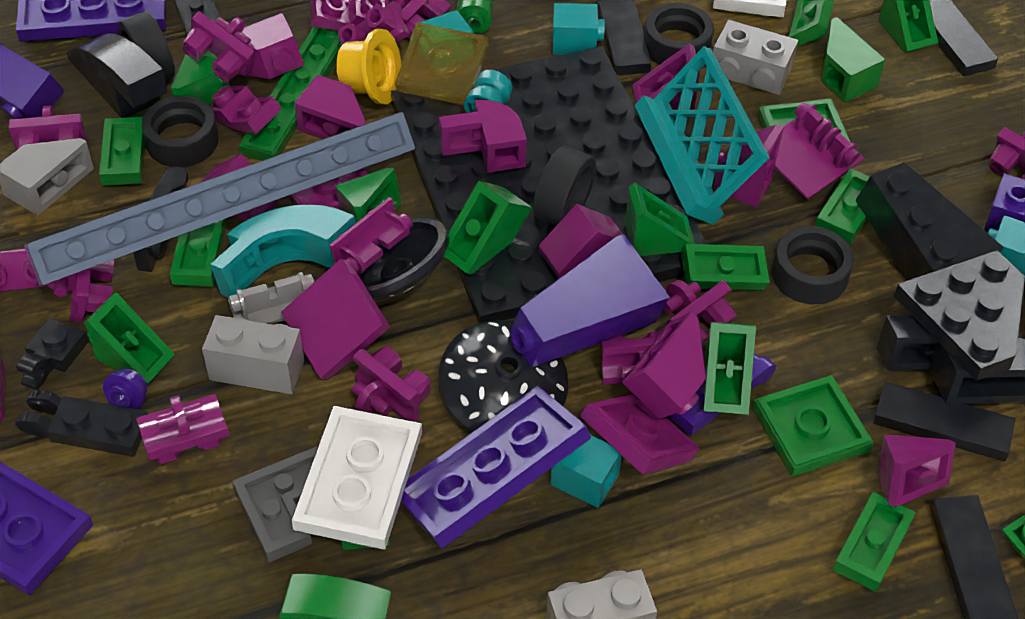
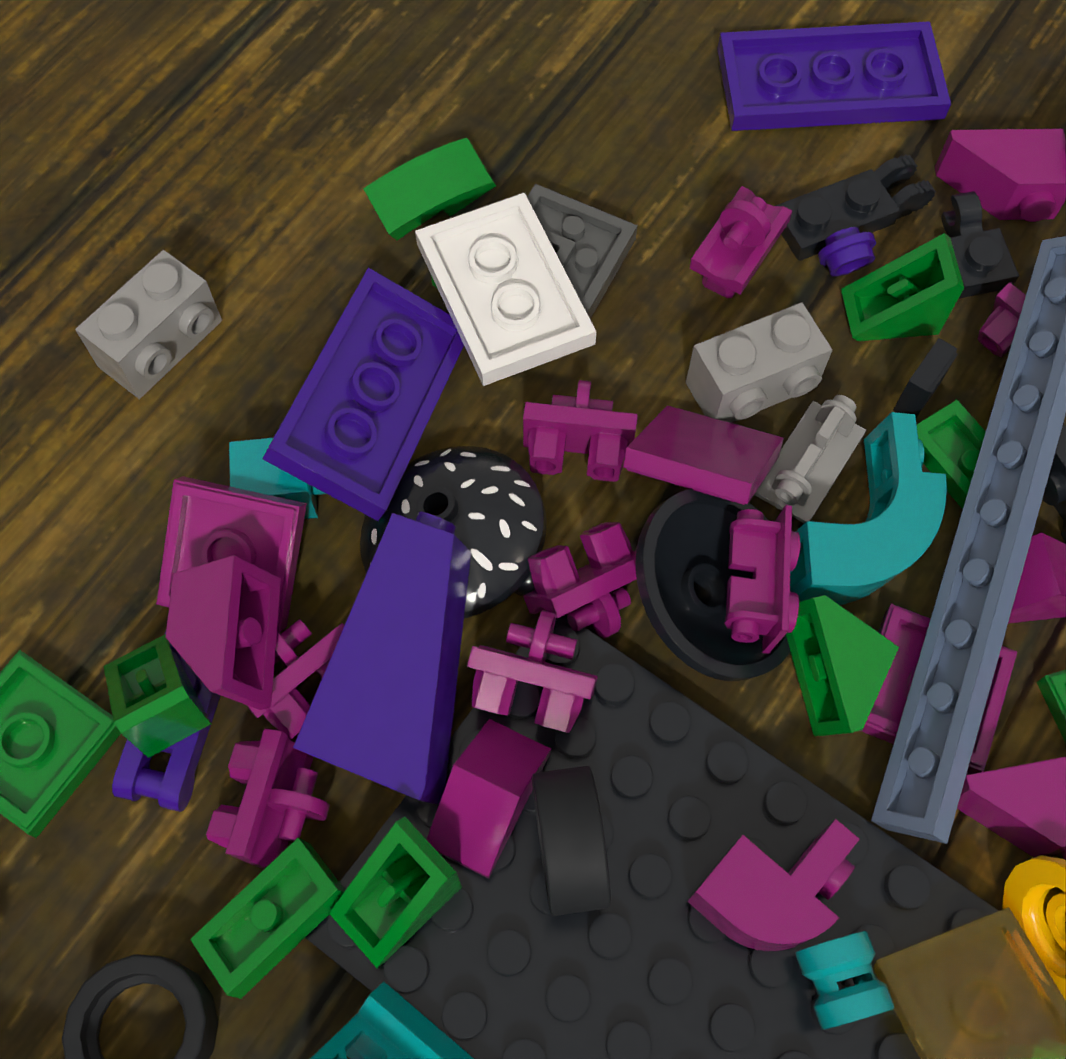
camera: 145 degrees right, 15 degrees up
green slope [444,181,532,274] -> none
none -> magenta hips [467,610,598,733]
none -> magenta hips [523,522,637,638]
none -> black tile [893,338,958,418]

